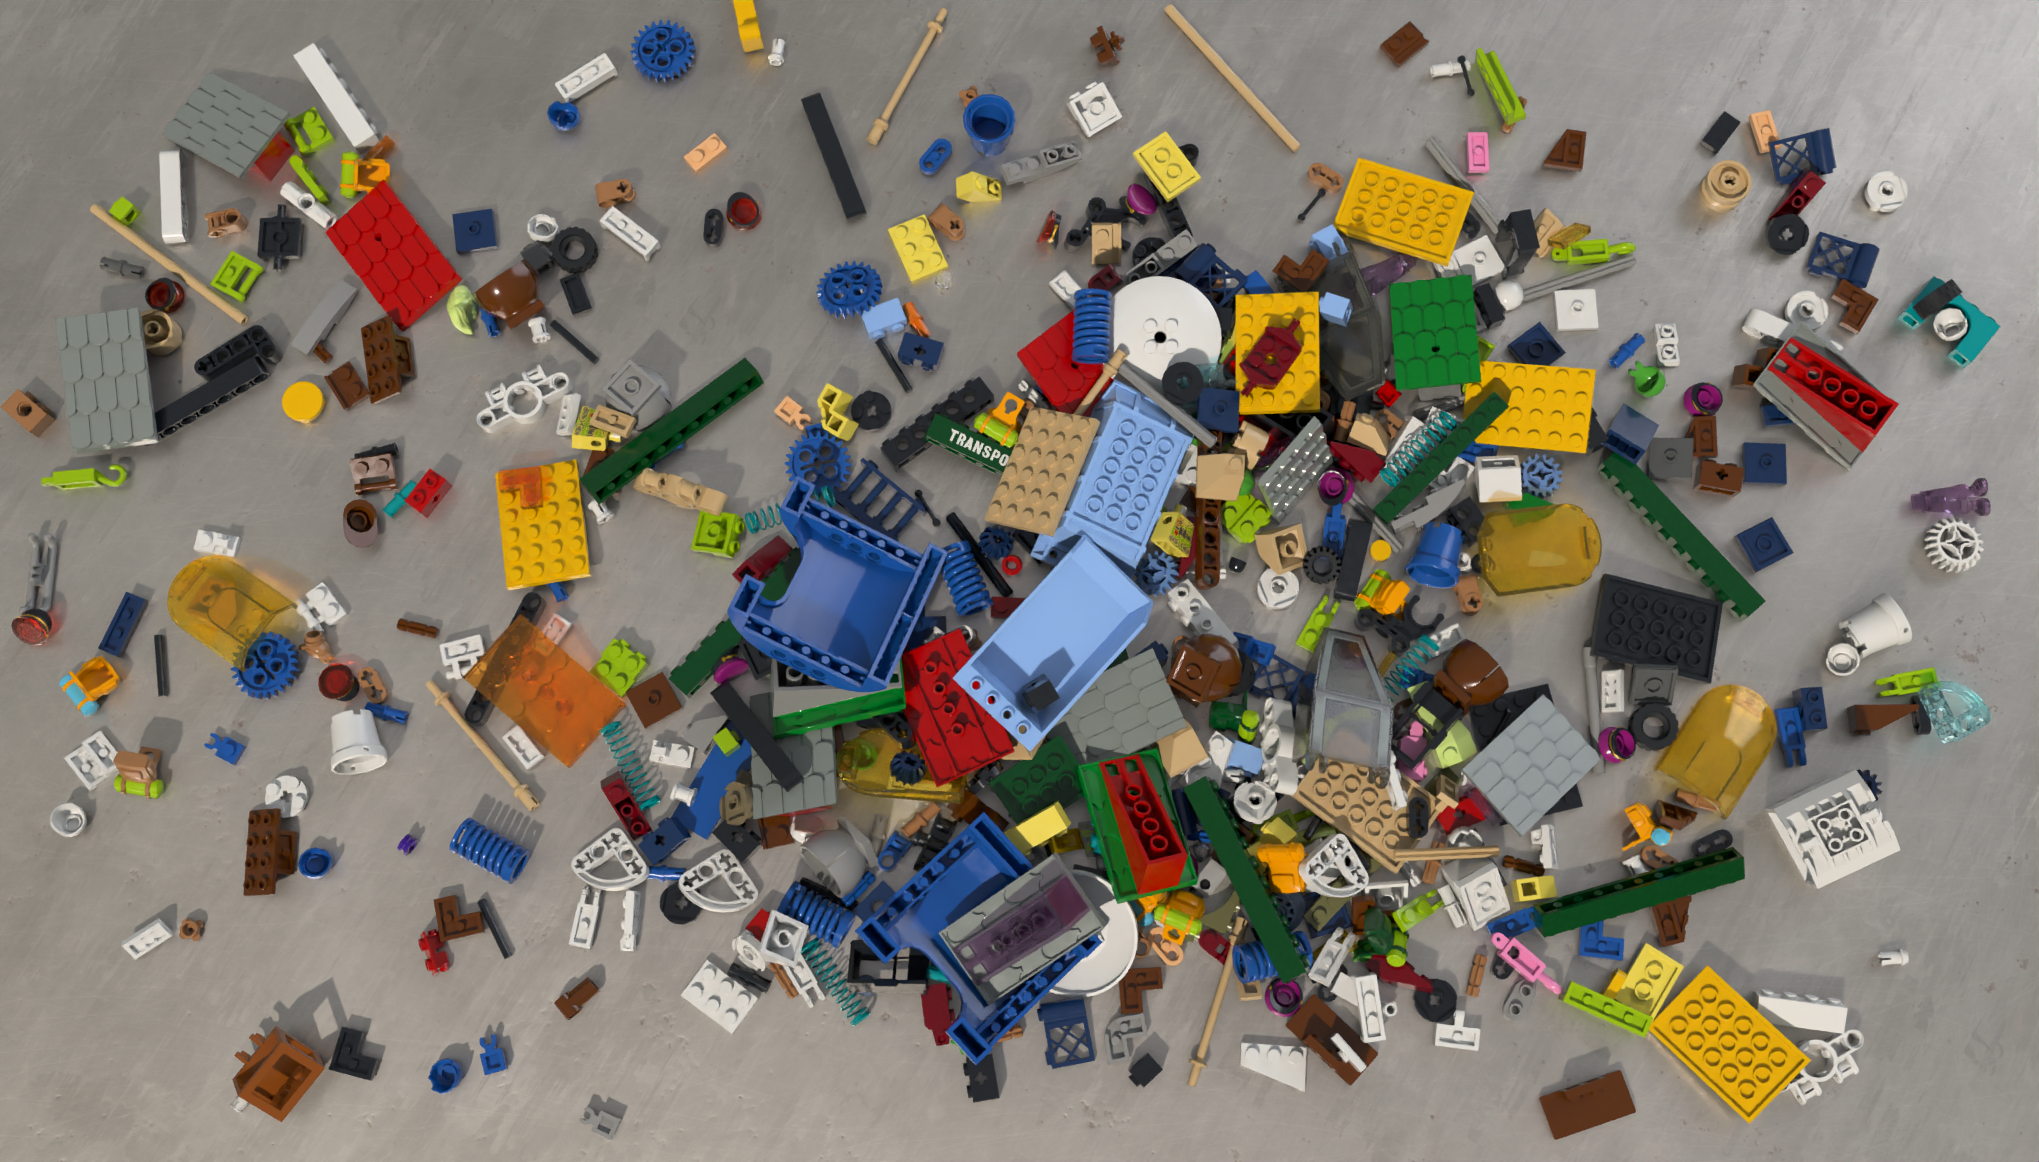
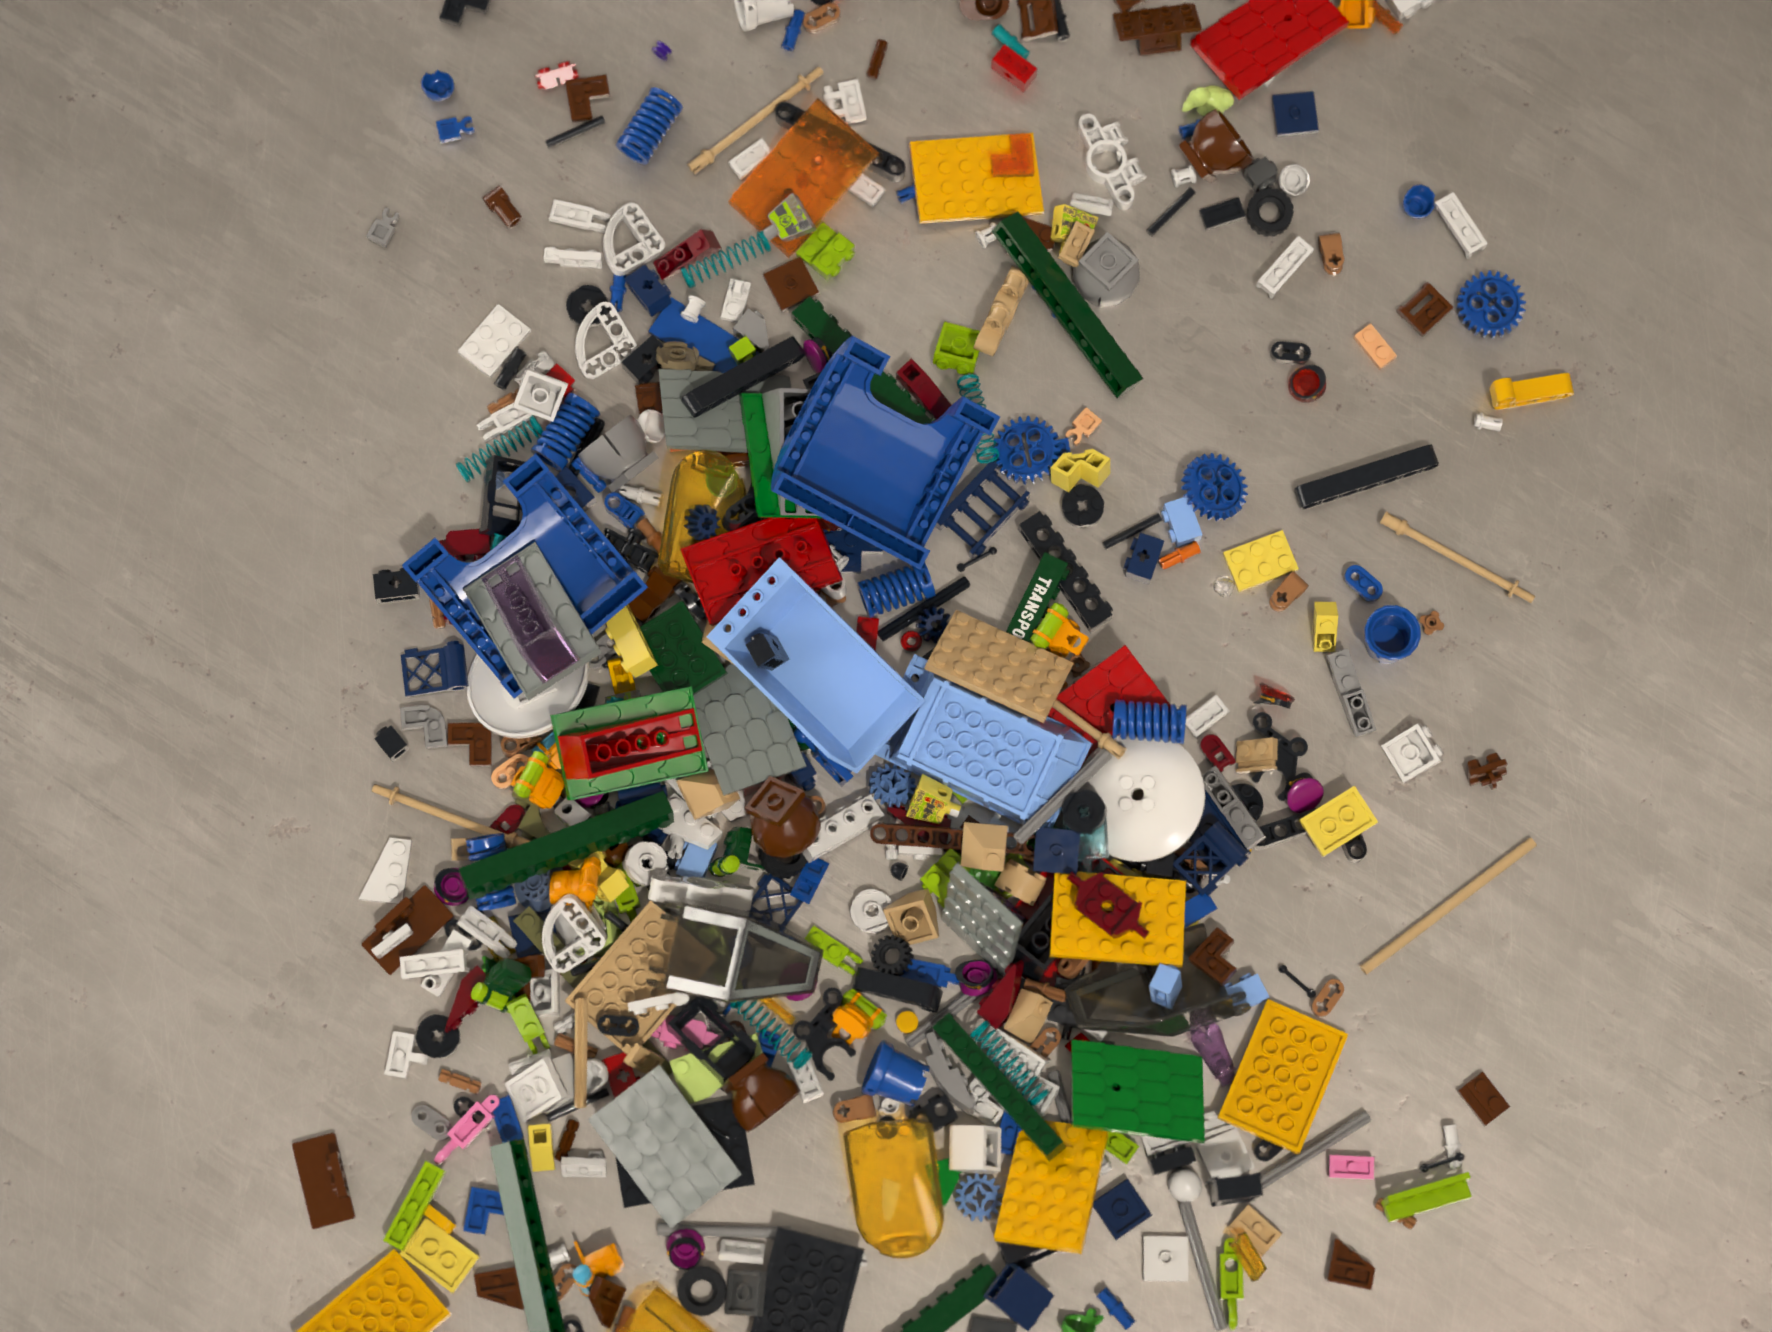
camera: 90 degrees right, 0 degrees up
none -> torso [763,193,817,242]
none -> blue plate [794,728,854,787]
none -> reddish brown plate [1396,282,1454,337]

